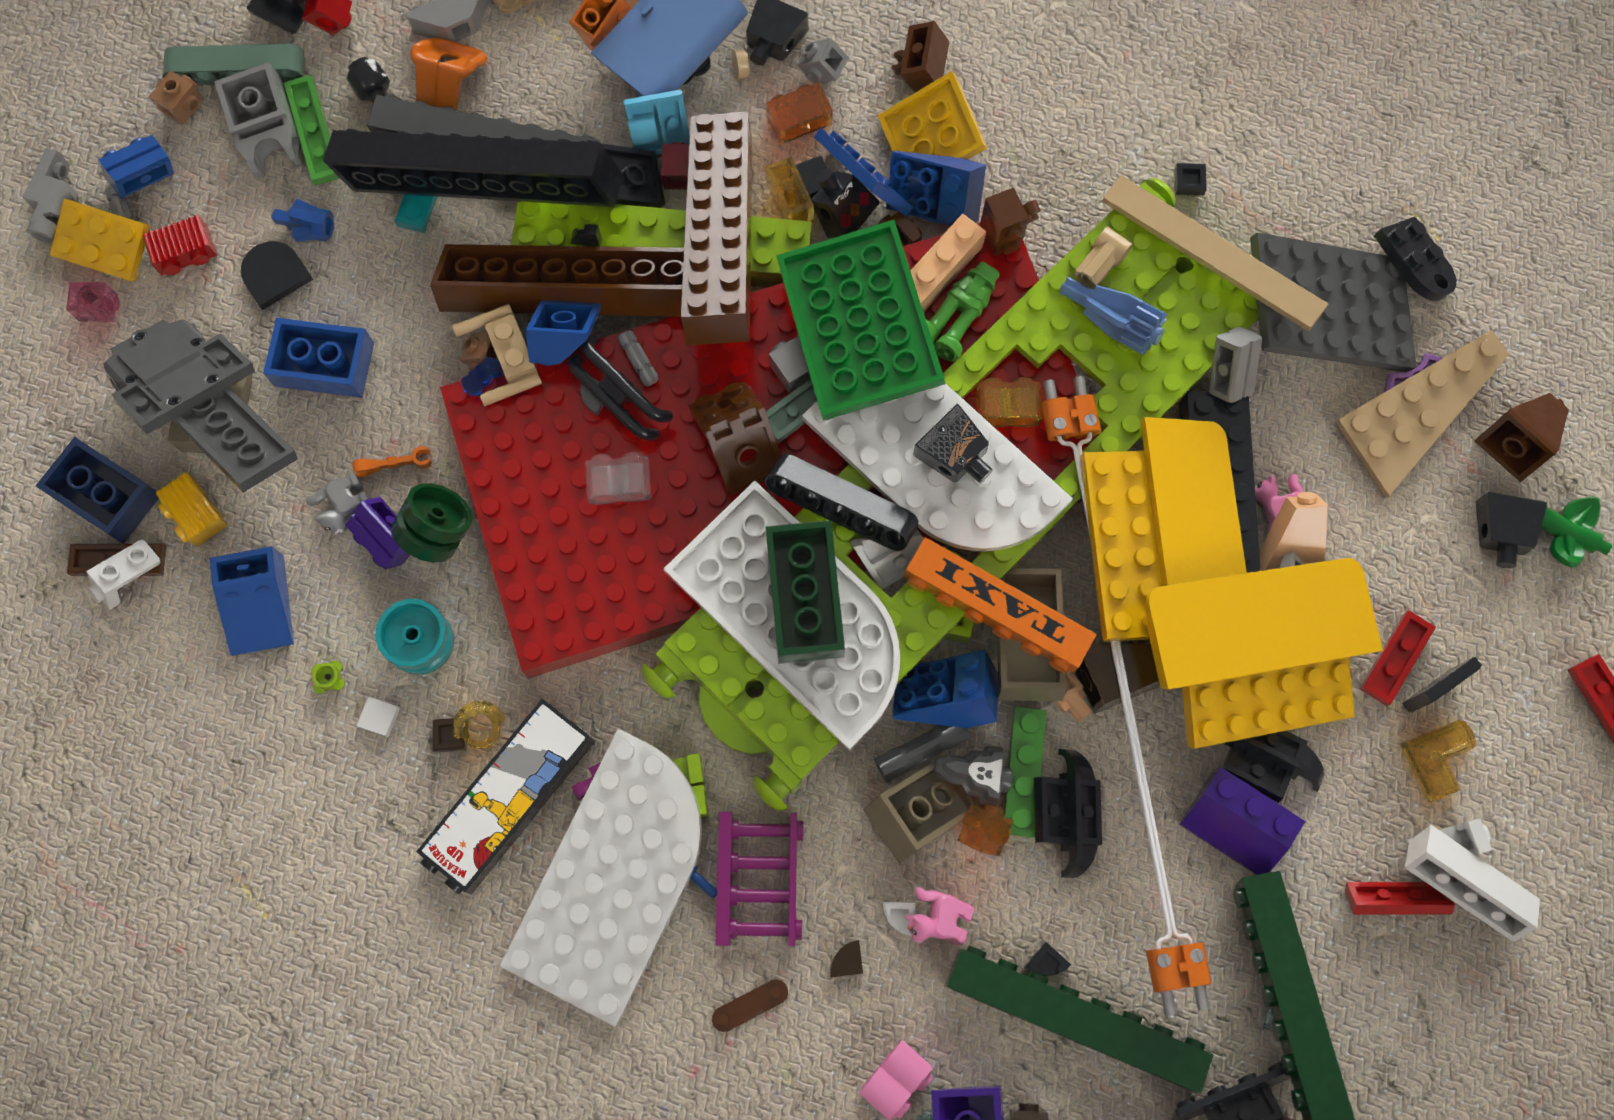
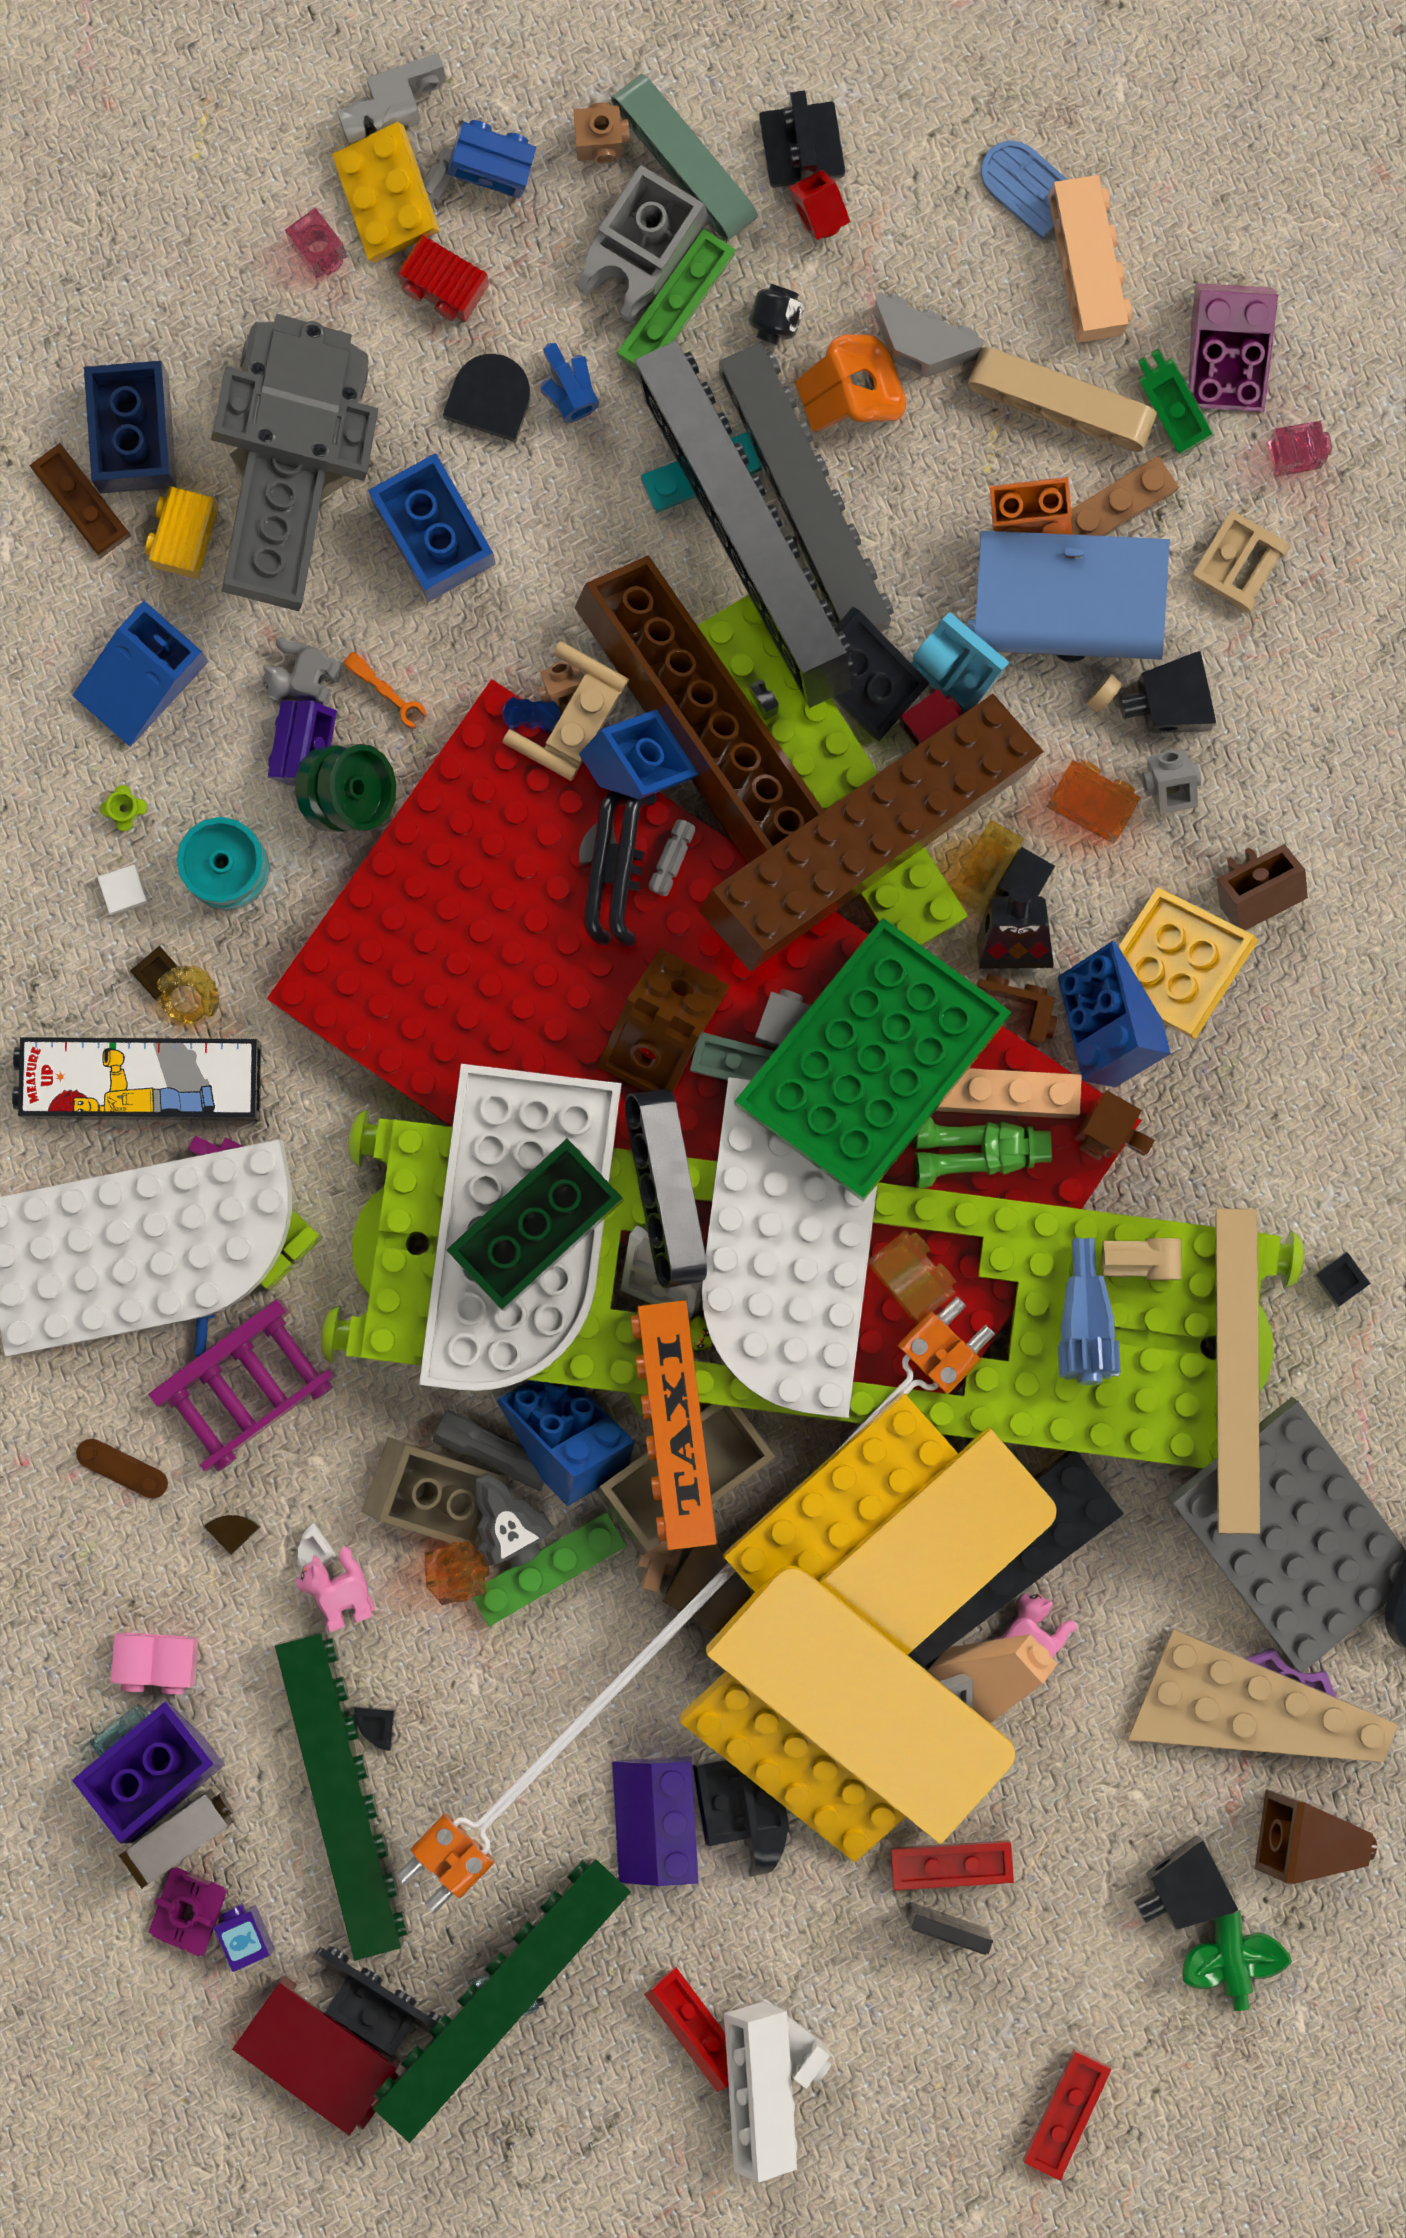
camera: 50 degrees right, 10 degrees up
white bracket [87,539,160,610] -> none
clear brick [585,452,652,504] -> none
blue wing [814,128,914,217] -> none
torso [913,404,993,483] -> none
black plate [1034,749,1102,878] -> none
light grey brick [1209,327,1262,403] -> none
clear yellow brick [1400,719,1476,803] -> none

